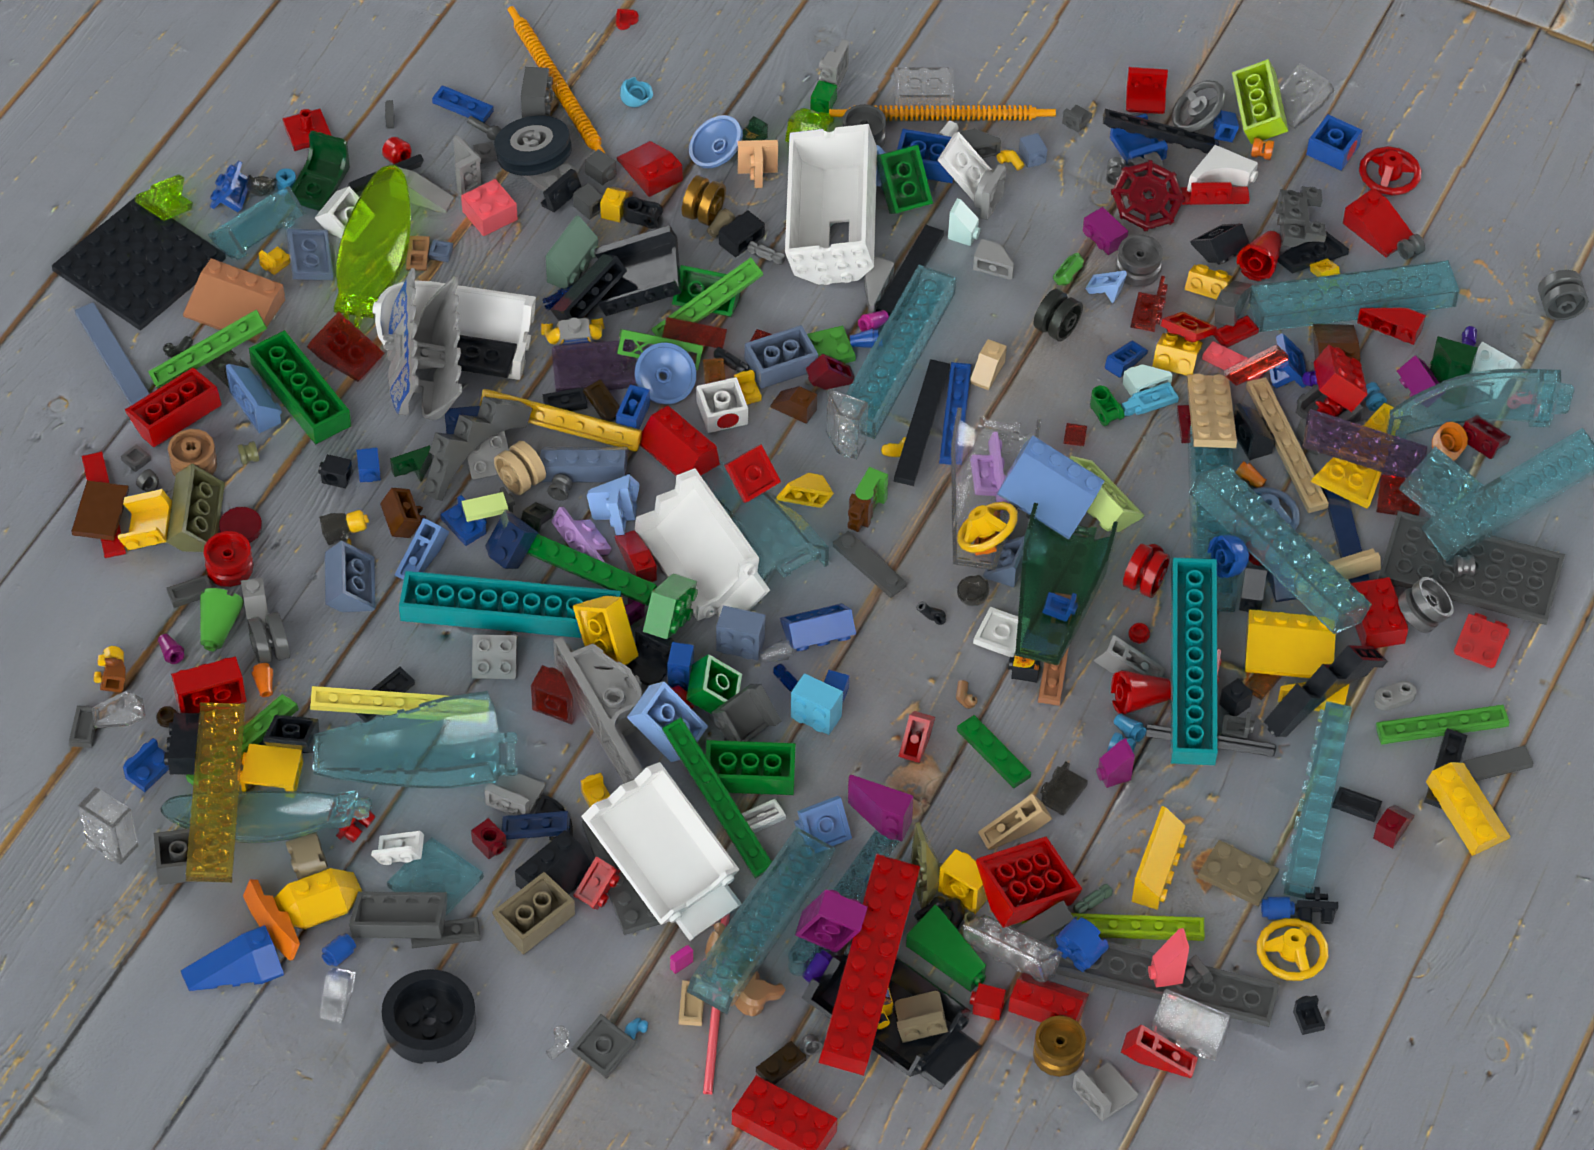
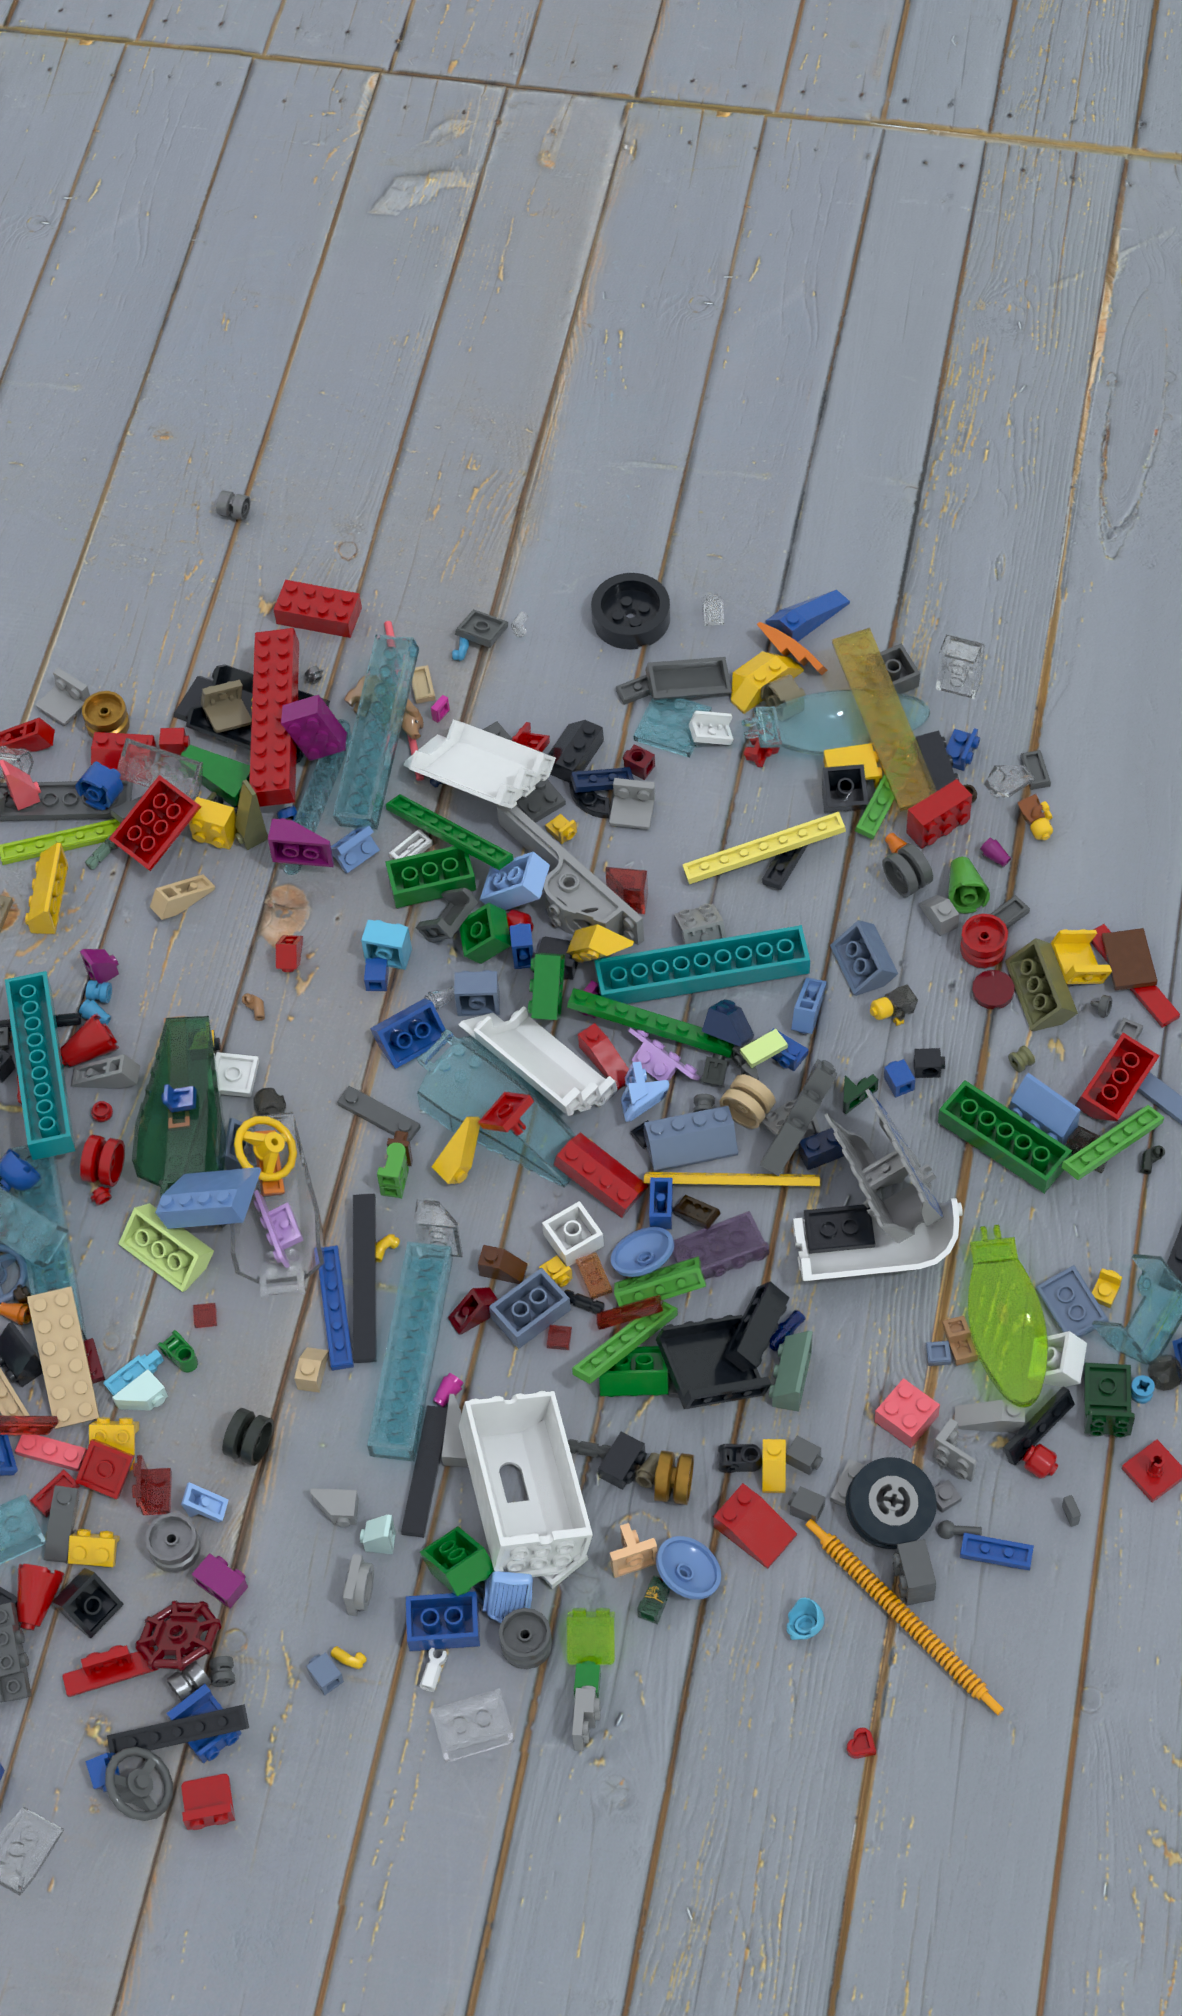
camera: 170 degrees right, 5 degrees up
medium nougat wheel [168,429,217,476] -> none
nougat slope [183,258,285,343] -> none
clear red slope [307,311,385,382] -> none
clear light blue windscreen [313,691,518,788] -> none
blue brick [322,933,356,967] -> none
reddish brown brick [380,488,426,538] -> none
dark tan slope [492,872,575,955] -> none
black bracket [541,169,582,213] -> none
torso [541,317,605,354] -> none
black plate [542,387,588,411] -> none
dark brown plate [756,1041,806,1085] -> none
clear blue axle [773,663,799,692] -> none
bright green plate [807,325,856,363] -> none
light orange hose [829,105,1056,121] -> none
blue cone [850,328,881,348] -> none
black arm [916,601,946,625] -> none
white tile [938,132,993,201] -> none
green plate [957,715,1031,789] -> none
dark grey slope [959,128,1001,159] -> none
clear smoke bracket [1040,761,1088,816] -> none
bright green plate [1053,253,1084,286] -> none
dark grey bracket [1062,105,1092,132] -> none
blue slope [1105,340,1148,378] -> none
white arch [1187,145,1258,192] -> none
lime brick [1232,59,1288,145] -> none
orange wheel [1251,137,1274,160] -> none

